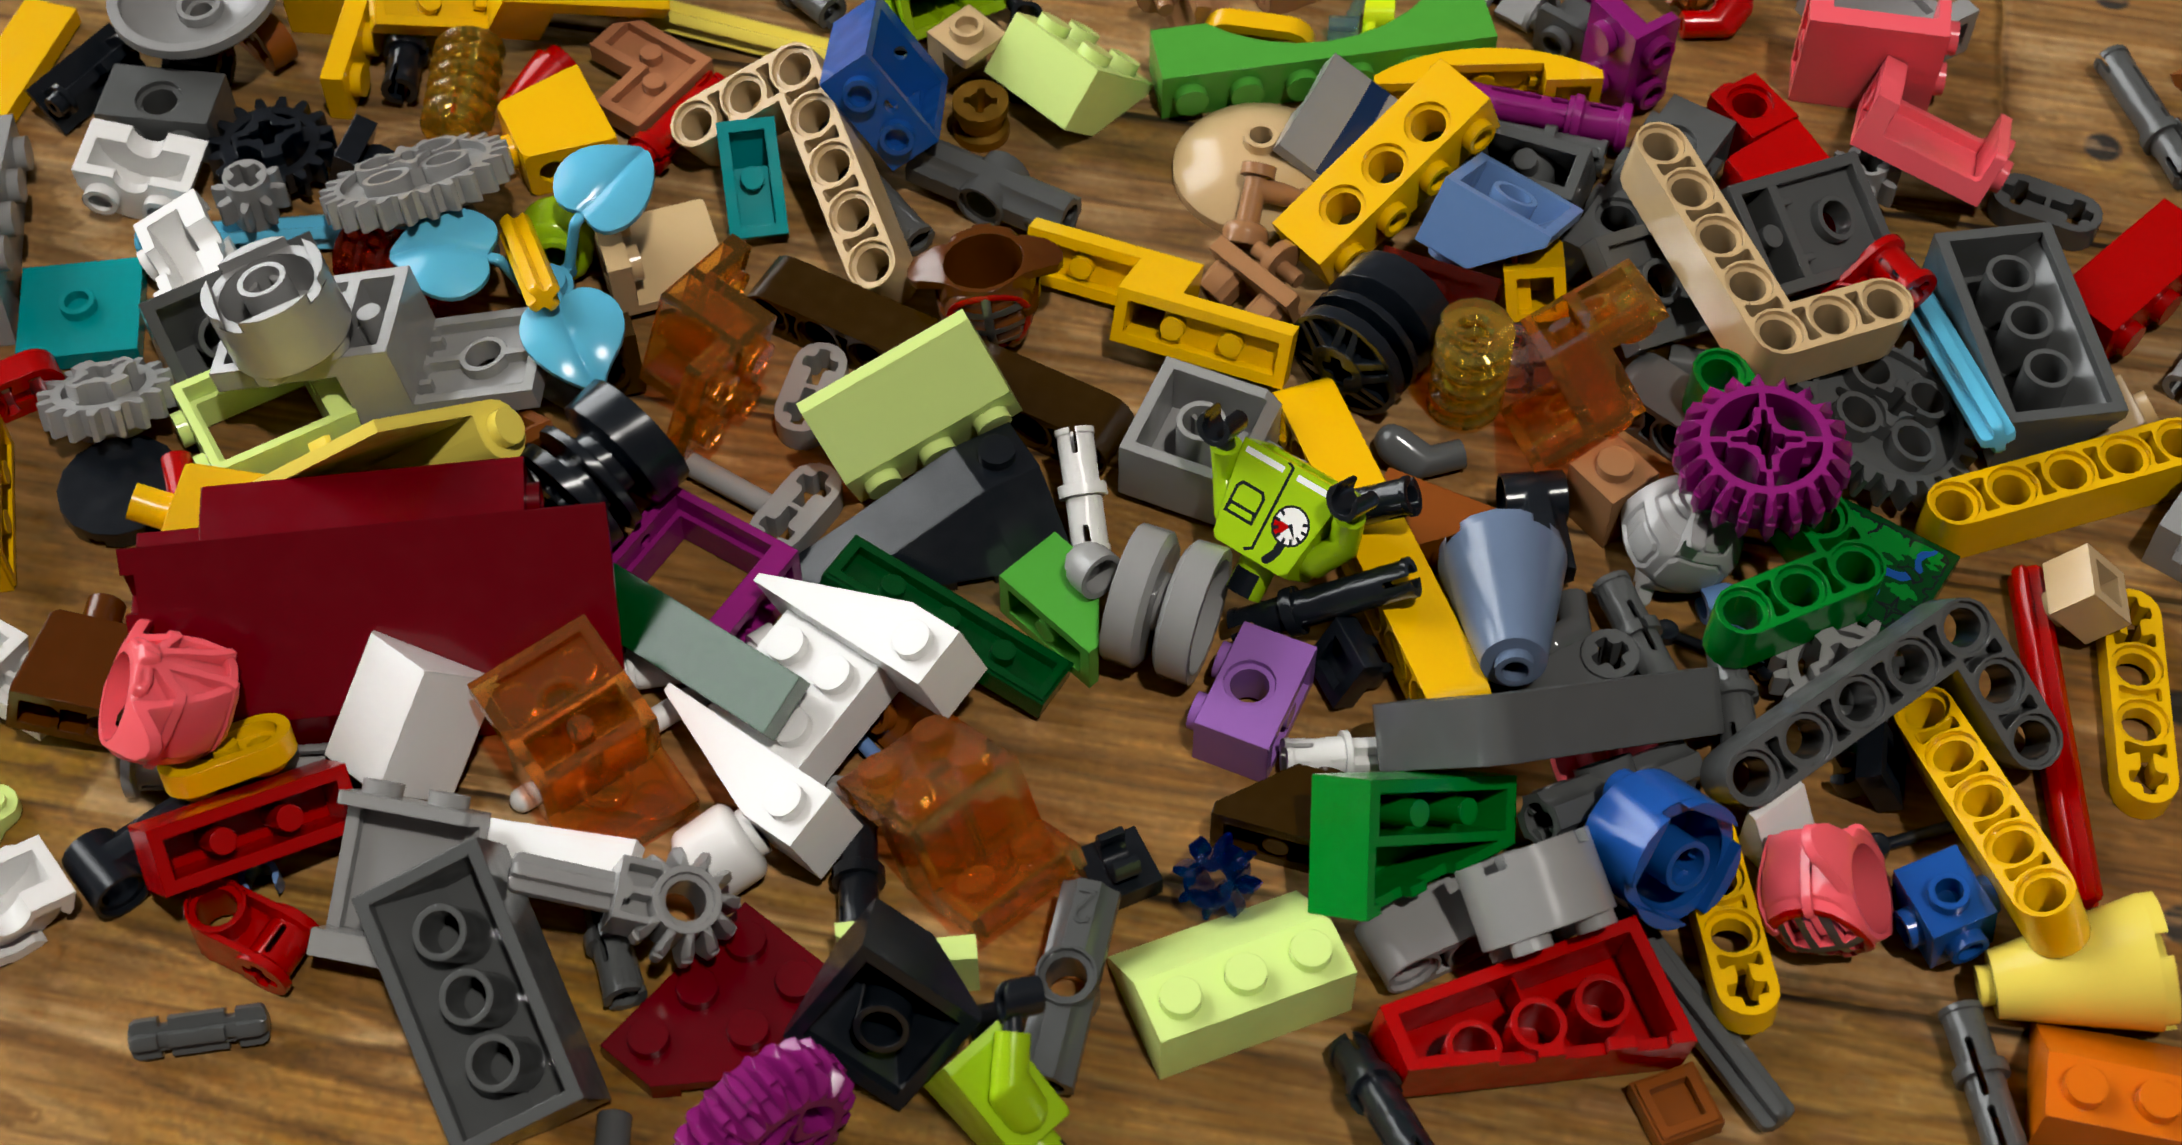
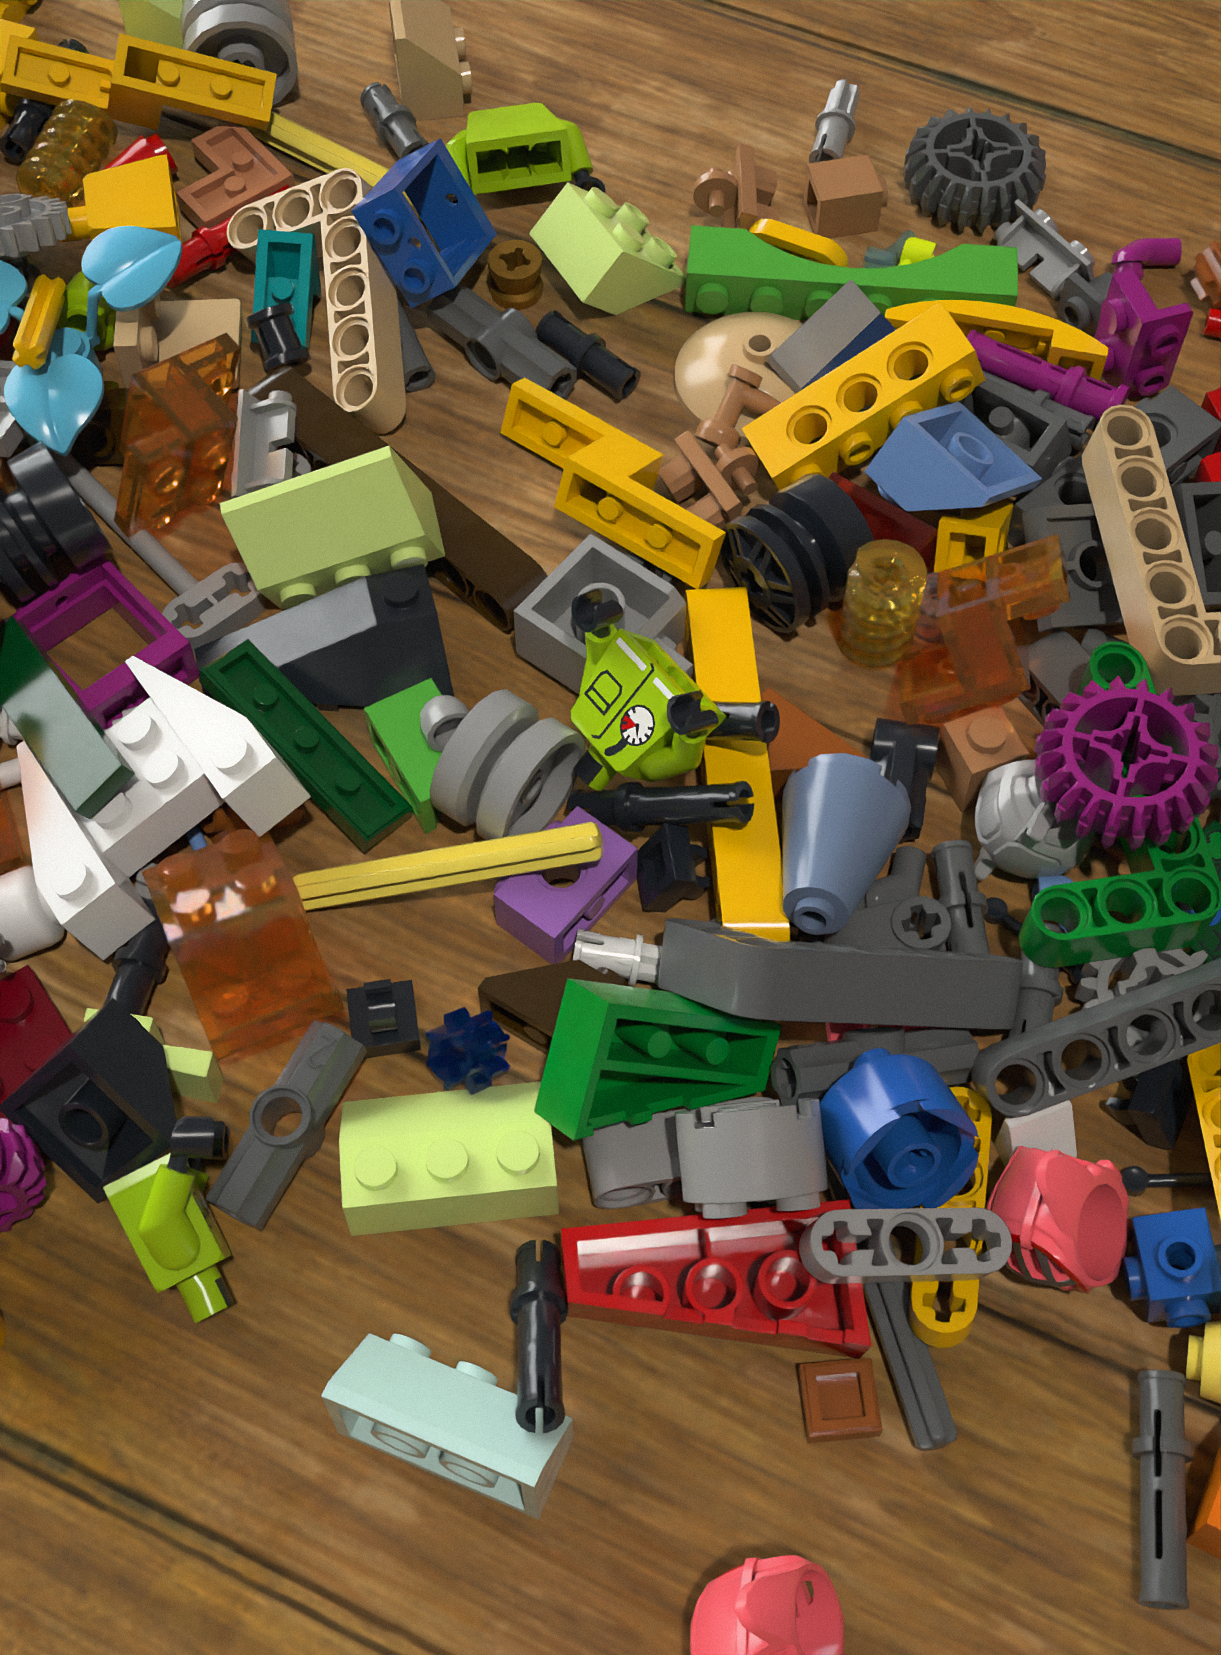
camera: 15 degrees right, 5 degrees up
reddish brown piece [907,223,1063,347] -> none
tan bracket [927,4,1005,90] -> none
white pin [1054,425,1112,550] -> none
dark grey arm [1374,424,1467,479] -> none
none -> light grey hinge [231,389,297,498]
none -> black bush [245,303,311,375]
none -> light yellow axle [291,822,604,911]
none -> black pin [535,310,641,401]
none -> light grey beam [799,1208,1012,1284]

